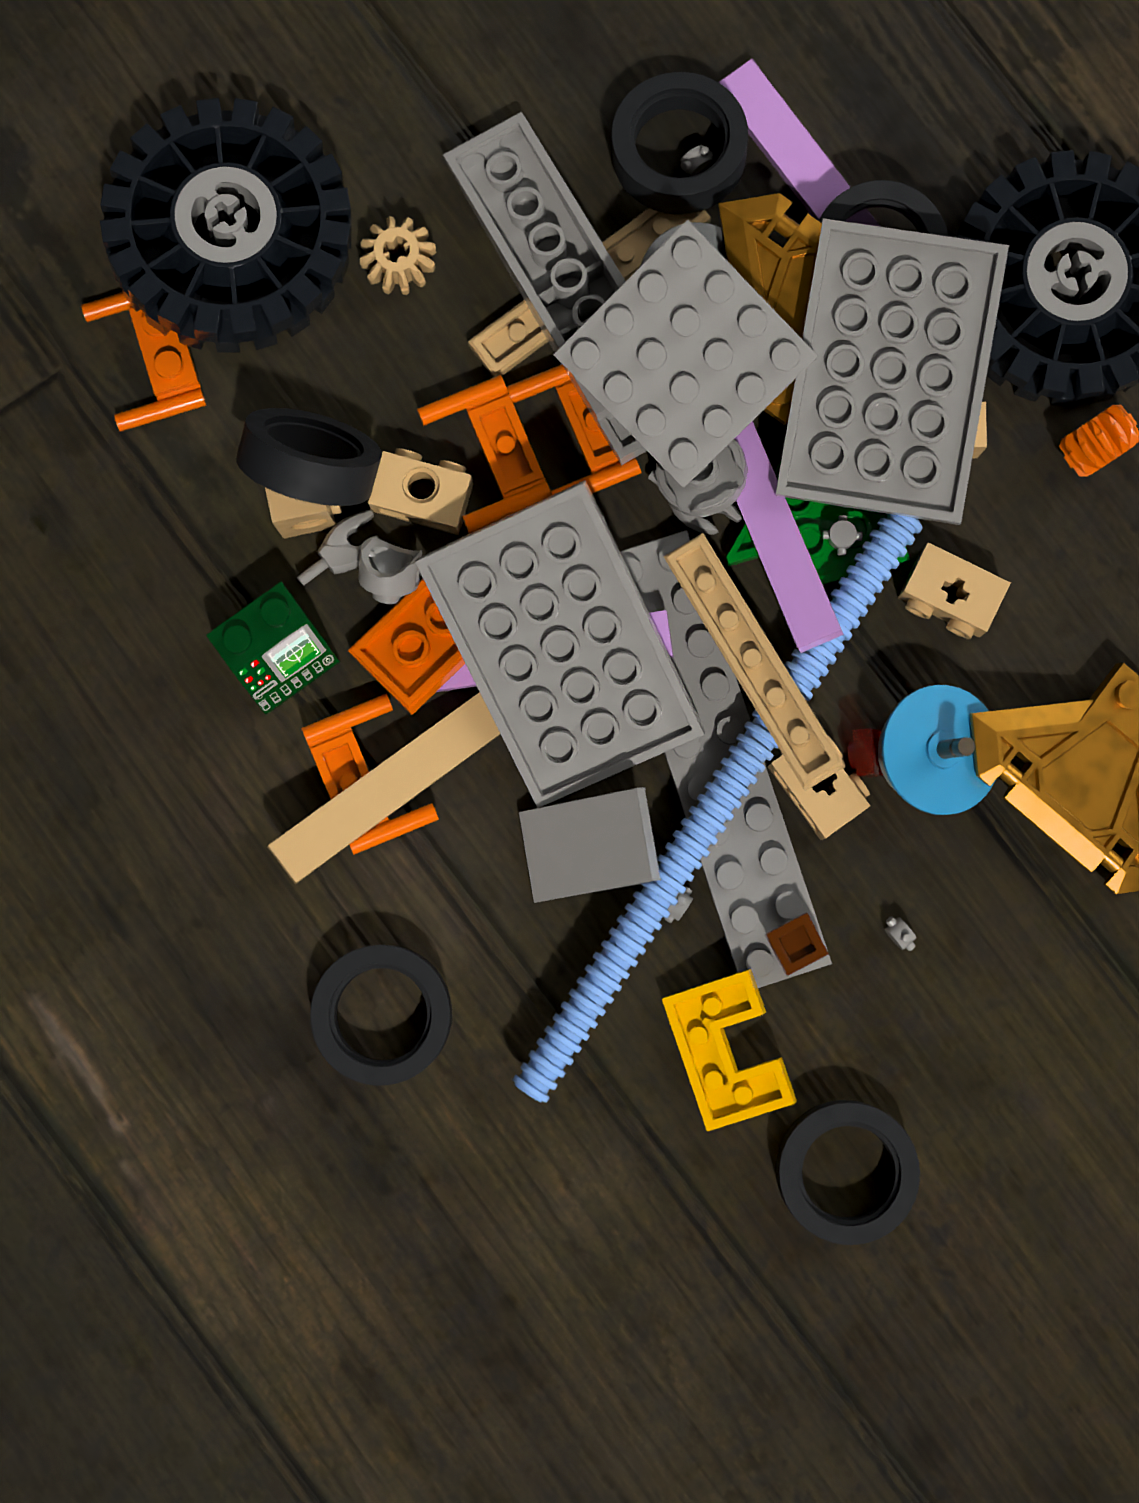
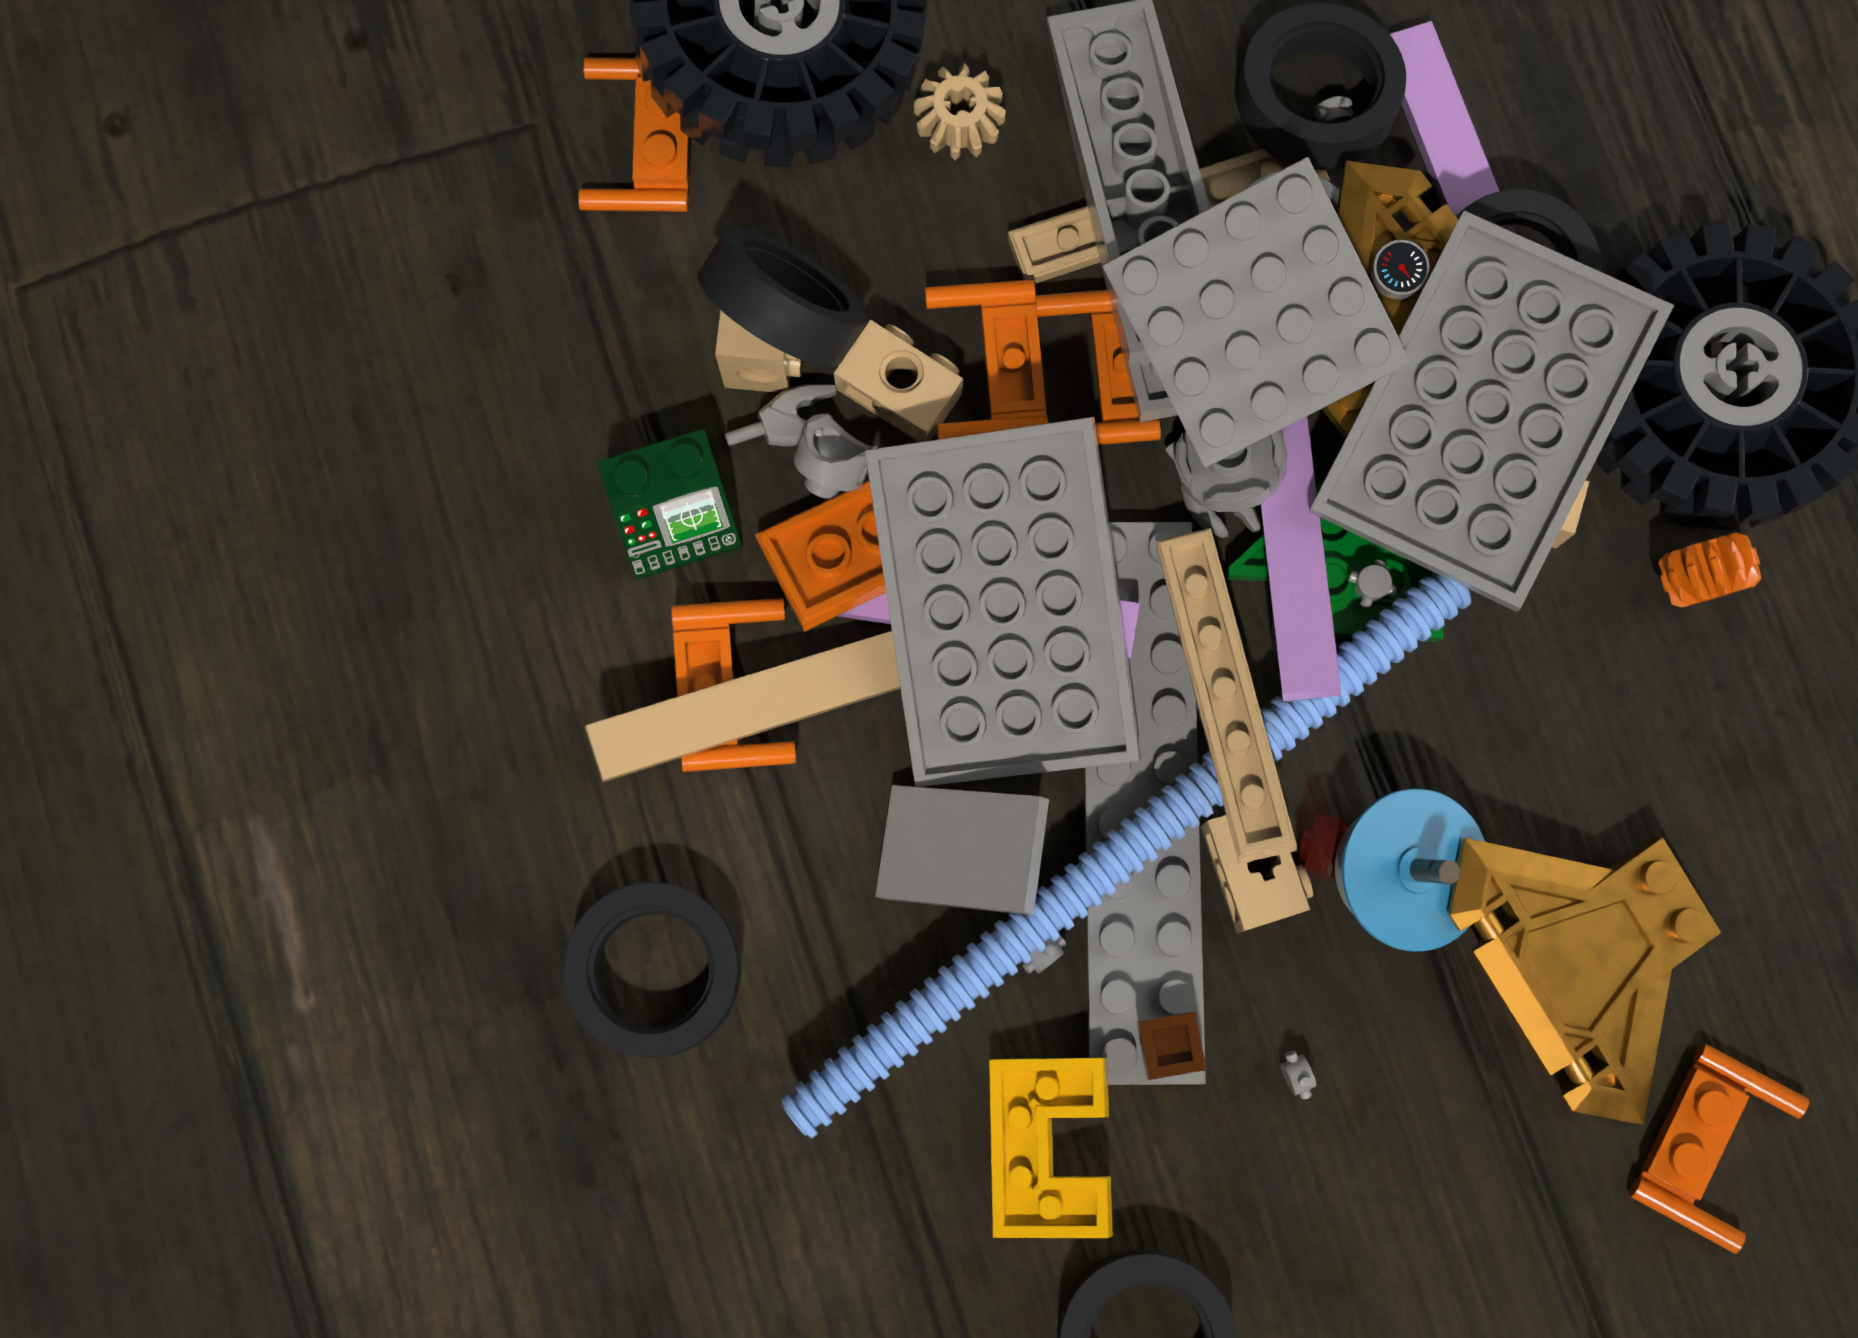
camera: 15 degrees right, 5 degrees down
tan brick [898,543,1011,639] -> none
none -> black tile [1370,240,1430,300]

